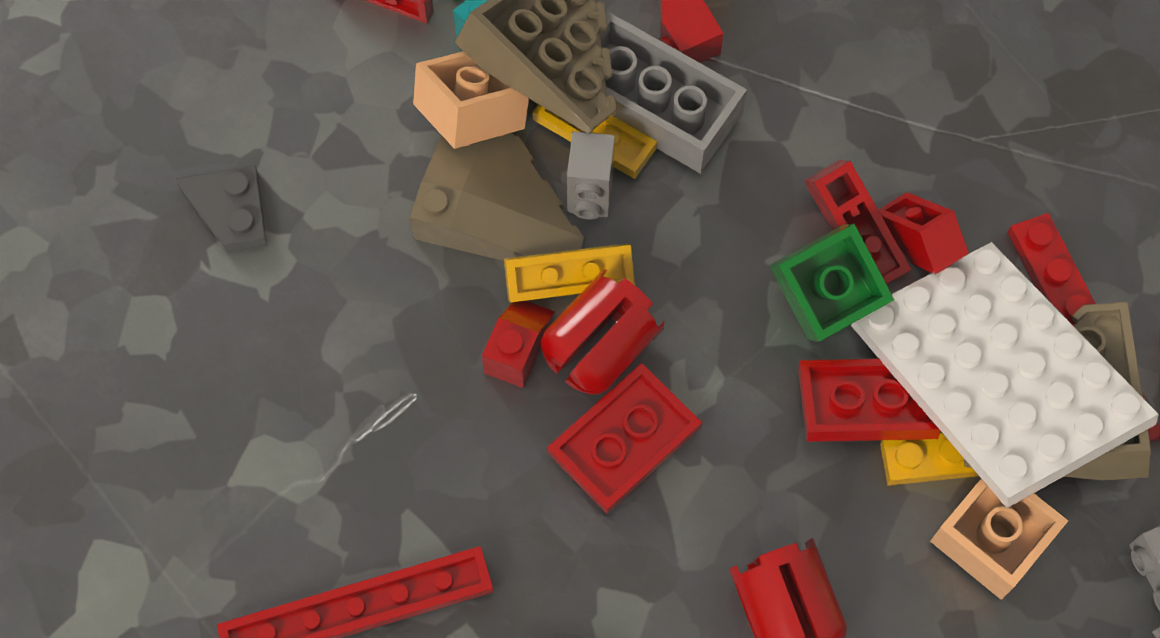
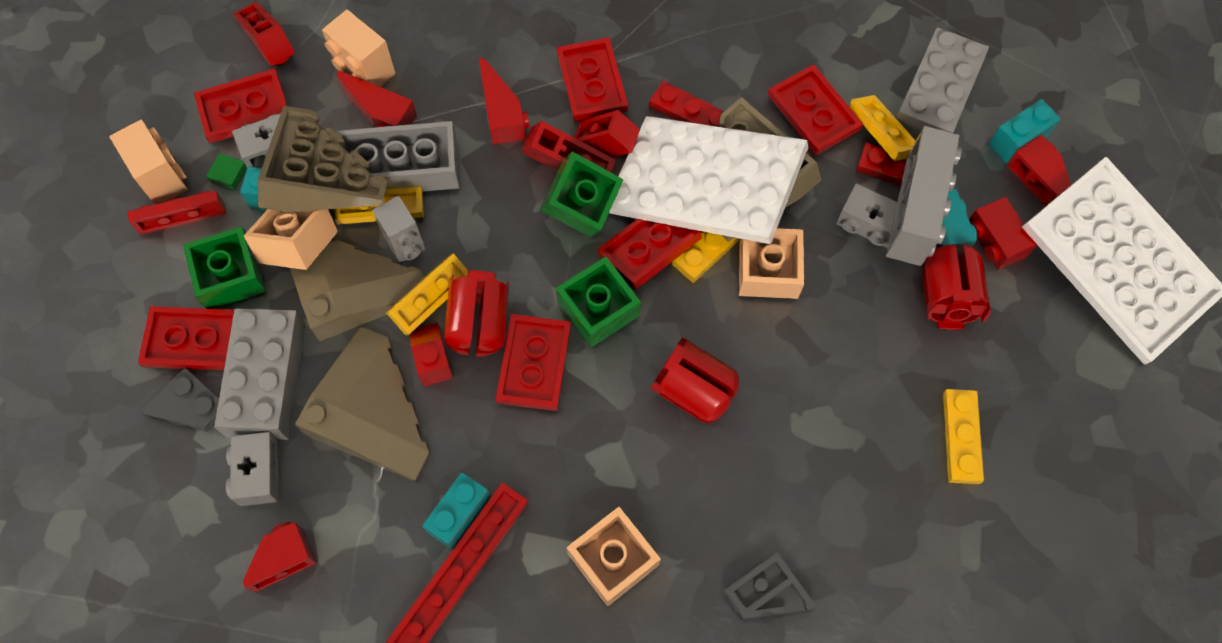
camera: 40 degrees left, 0 degrees up
none -> red plate [138,306,234,371]
none -> green brick [183,226,266,309]
none -> light grey brick [214,309,306,440]
none -> light grey brick [226,432,279,506]
none -> red slope [243,522,316,592]
none -> dark tan slope [295,326,430,482]
none -> teal brick [422,472,491,550]
none -> red slope [479,58,530,145]
none -> red plate [556,37,628,122]
none -> green brick [556,257,641,348]

